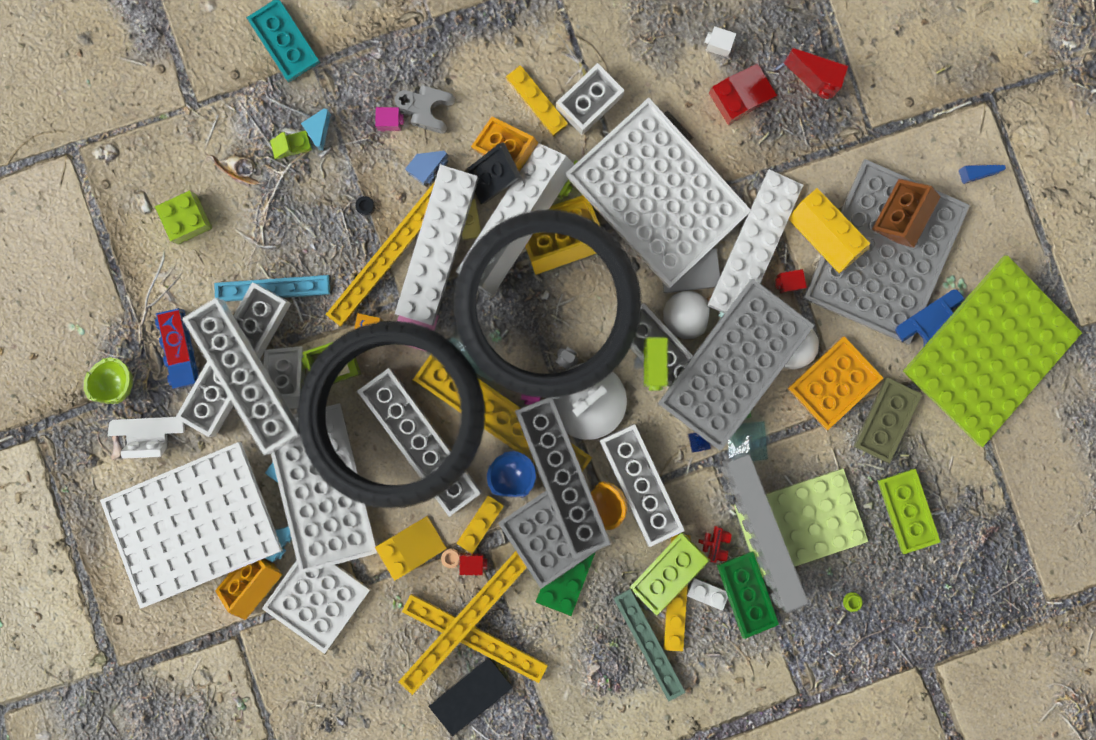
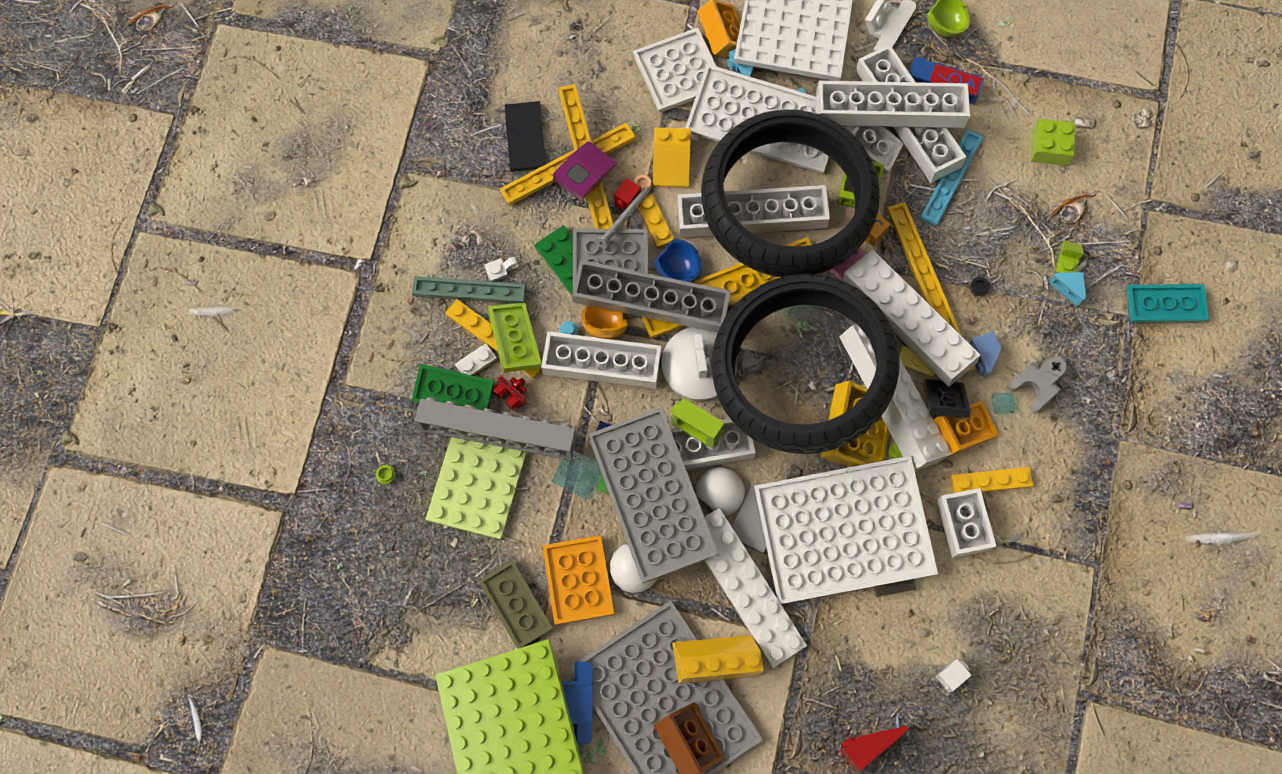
camera: 130 degrees right, 15 degrees down
dark pink brick [375,107,404,131] -> none
red slope [709,64,777,125] -> none
red brick [775,269,807,294] -> none
lime plate [877,468,940,554] -> none
none -> white plate [484,257,519,282]
none -> magenta slope [553,141,617,202]
none -> medium azure plate [559,321,578,335]
none -> light grey bar [596,187,650,249]
none -> clear light blue plate [992,392,1015,414]

